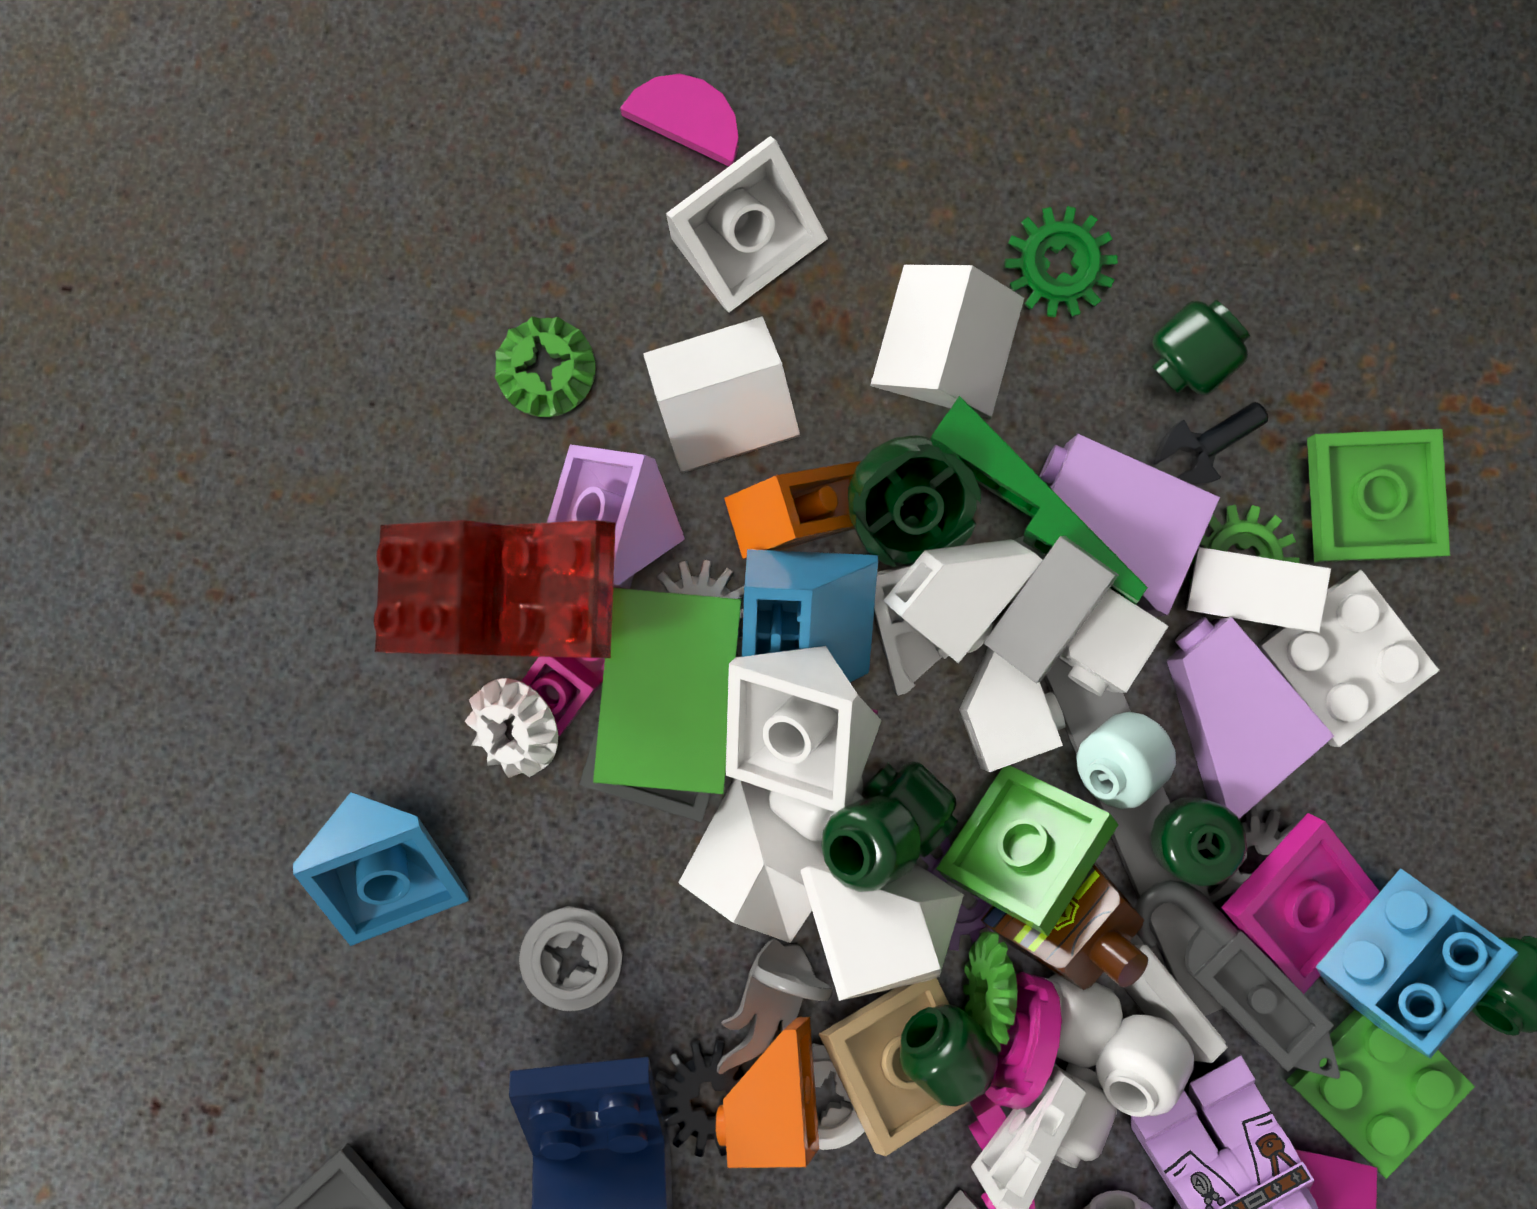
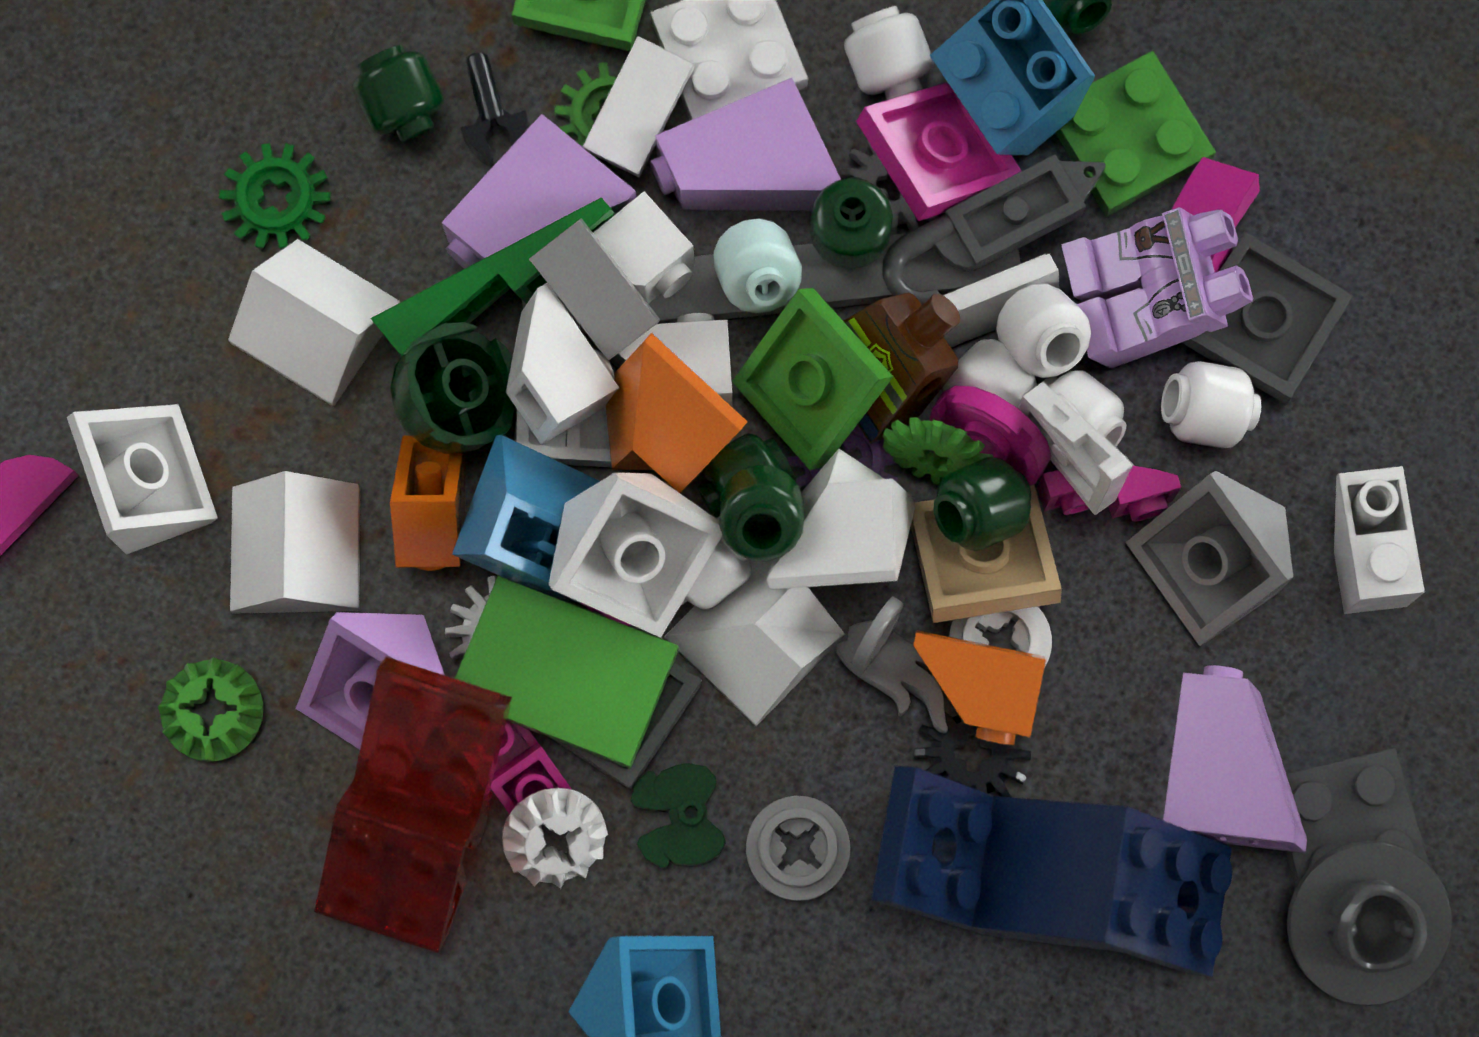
camera: 70 degrees left, 10 degrees down
none -> orange slope [605,333,748,493]
none -> dark green piece [630,763,726,869]
none -> white head [844,6,934,100]

